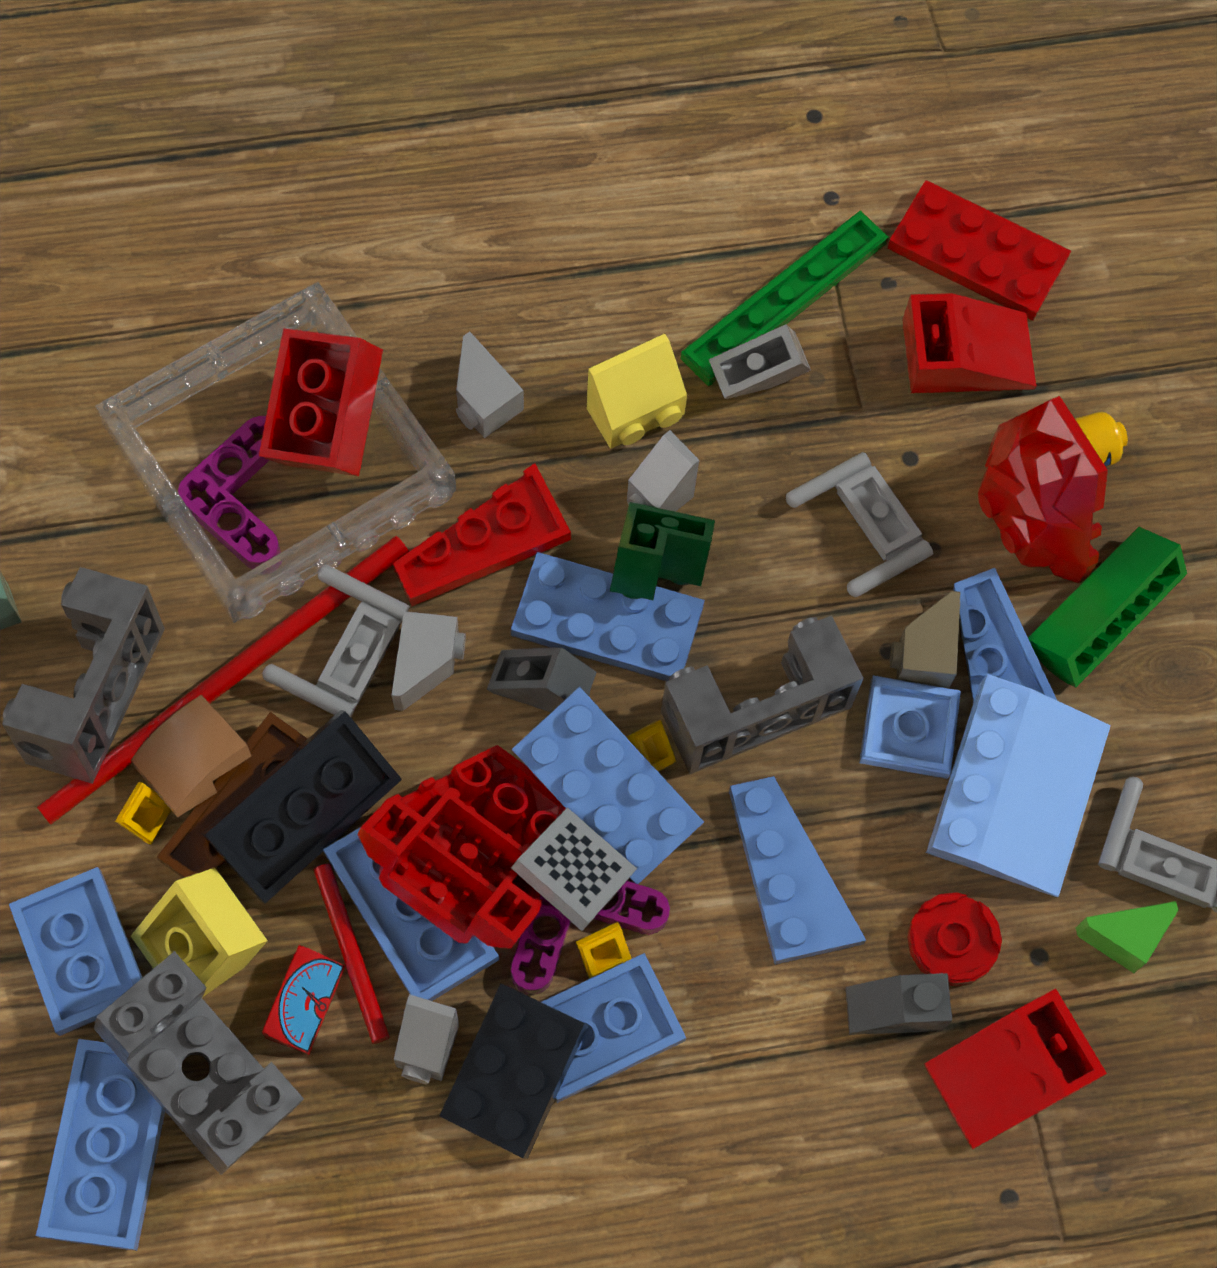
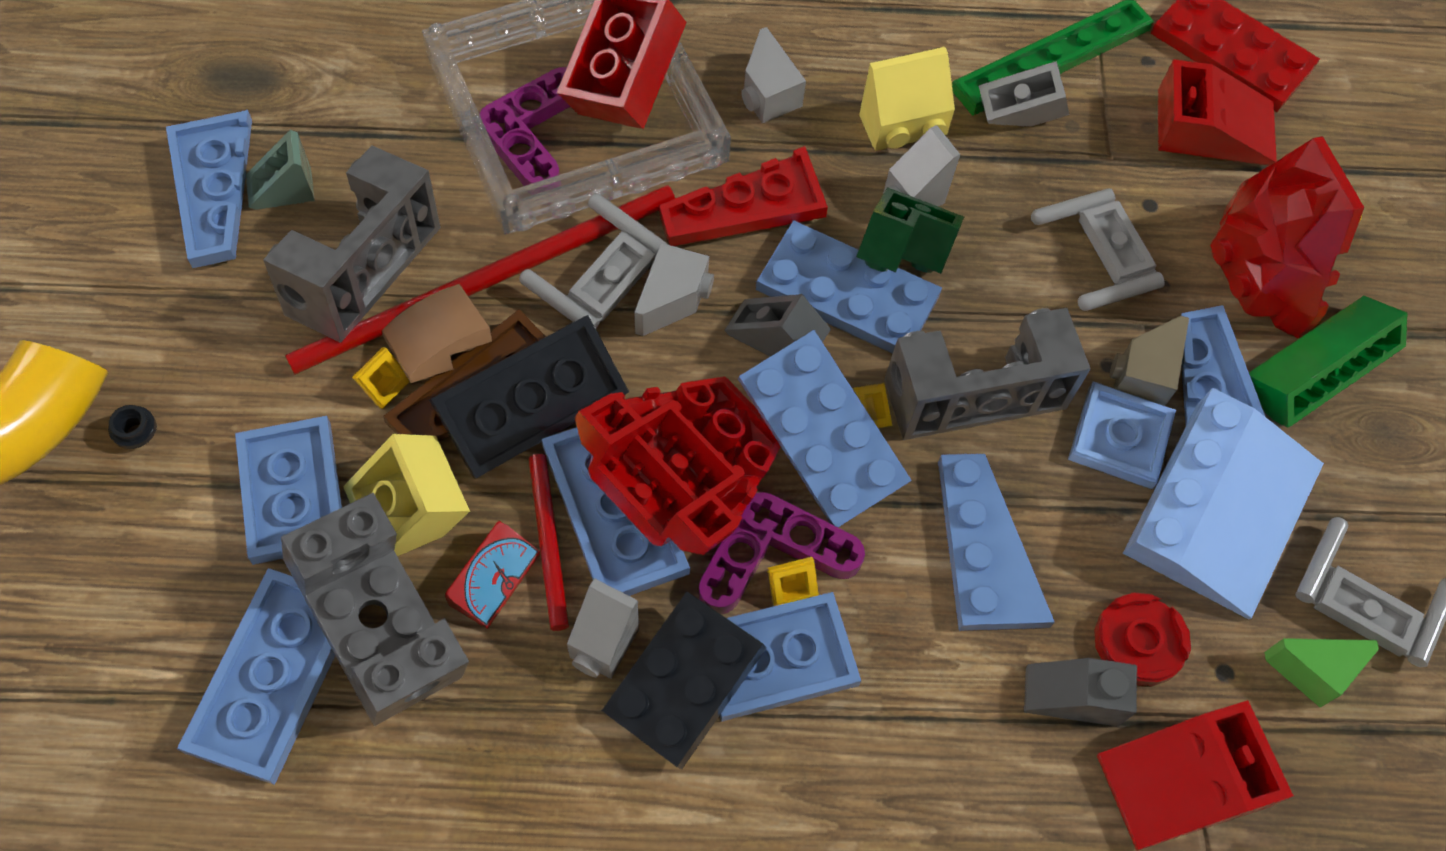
camera: 10 degrees right, 5 degrees down
light grey tile [511,807,637,931] -> none

